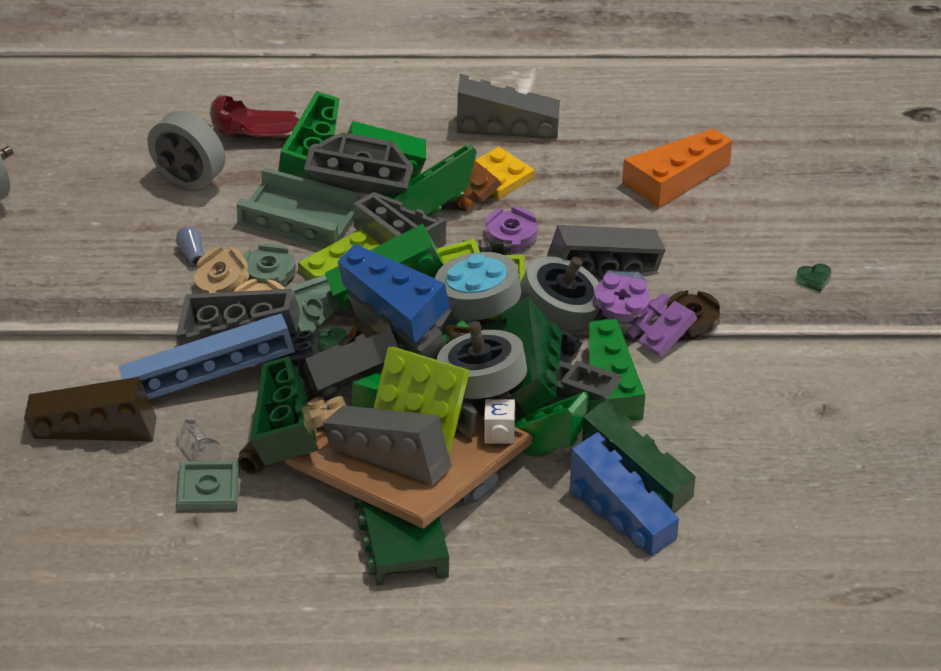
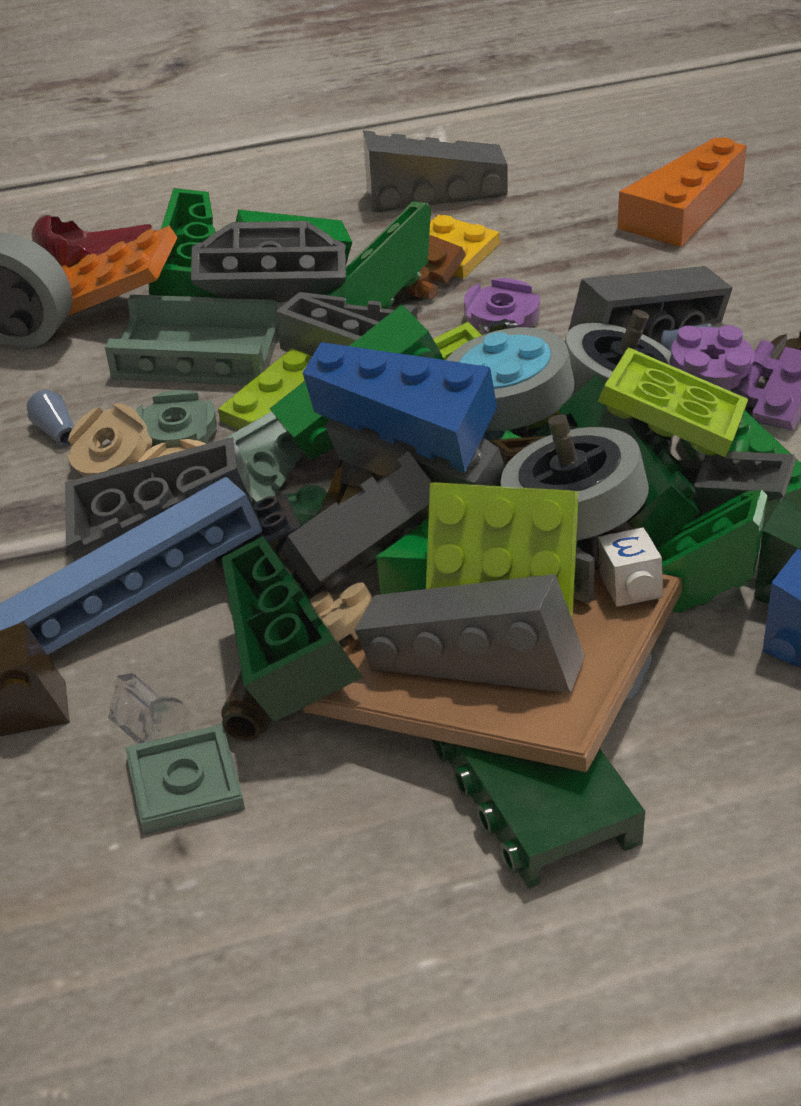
camera: 10 degrees left, 0 degrees up
none -> orange plate [62,226,177,316]
none -> lime plate [598,347,748,457]

